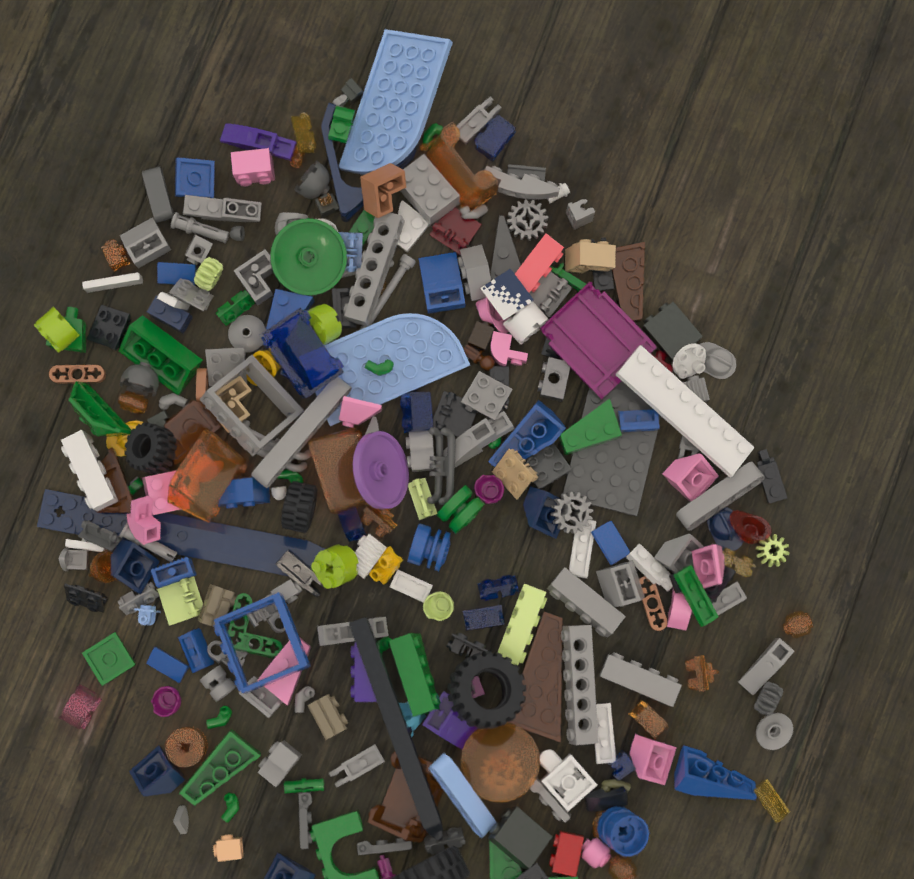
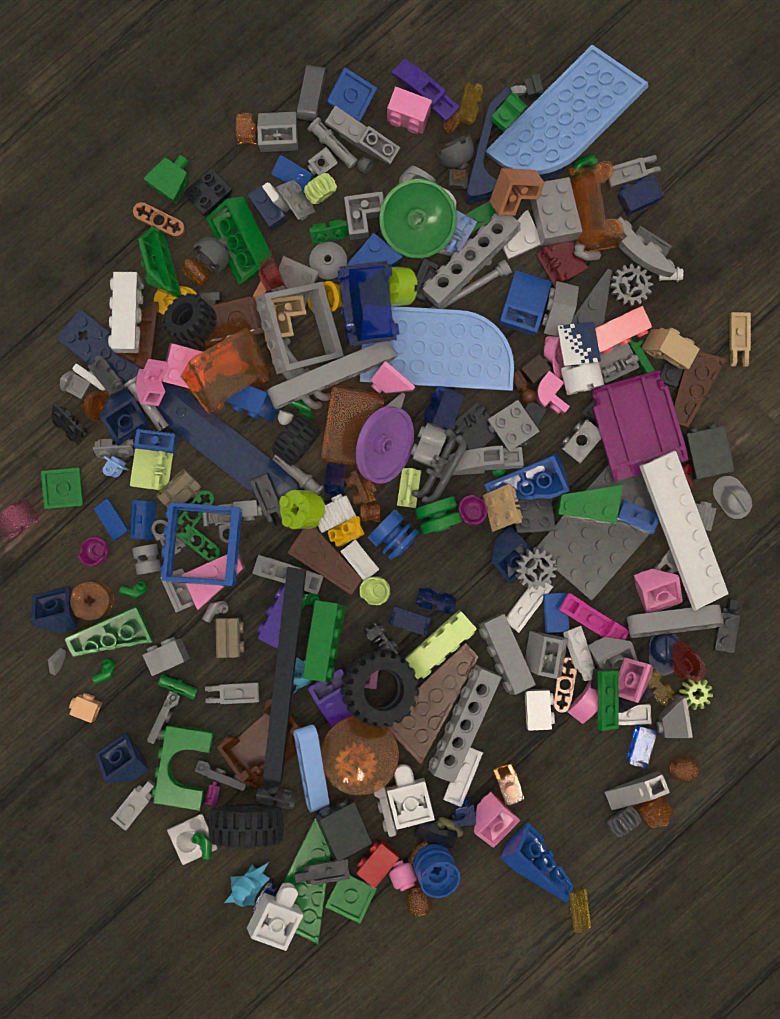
camera: 25 degrees right, 5 degrees up
lime brick [34,306,80,353] -> none
white tile [82,273,143,293] -> none
green piece [128,477,143,496] -> none
light grey arm [159,393,188,410] -> none
green arm [364,359,394,376] -> none
light grey hinge [566,199,595,230] -> none
light grey brick [599,652,682,707] -> none
white dish [672,343,706,379] -> none
clear orange hips [685,655,719,692] -> none
light grey dish [756,713,793,750] -> none
none -> clear red piece [259,245,288,290]
none -> light grey pin [273,455,325,495]
none -> reddish brown wing [287,528,362,595]
none -> clear orange wheel [360,503,381,523]
none -> white brick [524,688,555,730]
none -> dark pink slope [559,593,629,640]
none -> clear blue hinge [626,724,658,769]
none -> clear orange brick [638,796,674,829]
none -> light grey slope [656,694,693,738]
none -> tan hinge [730,312,751,366]

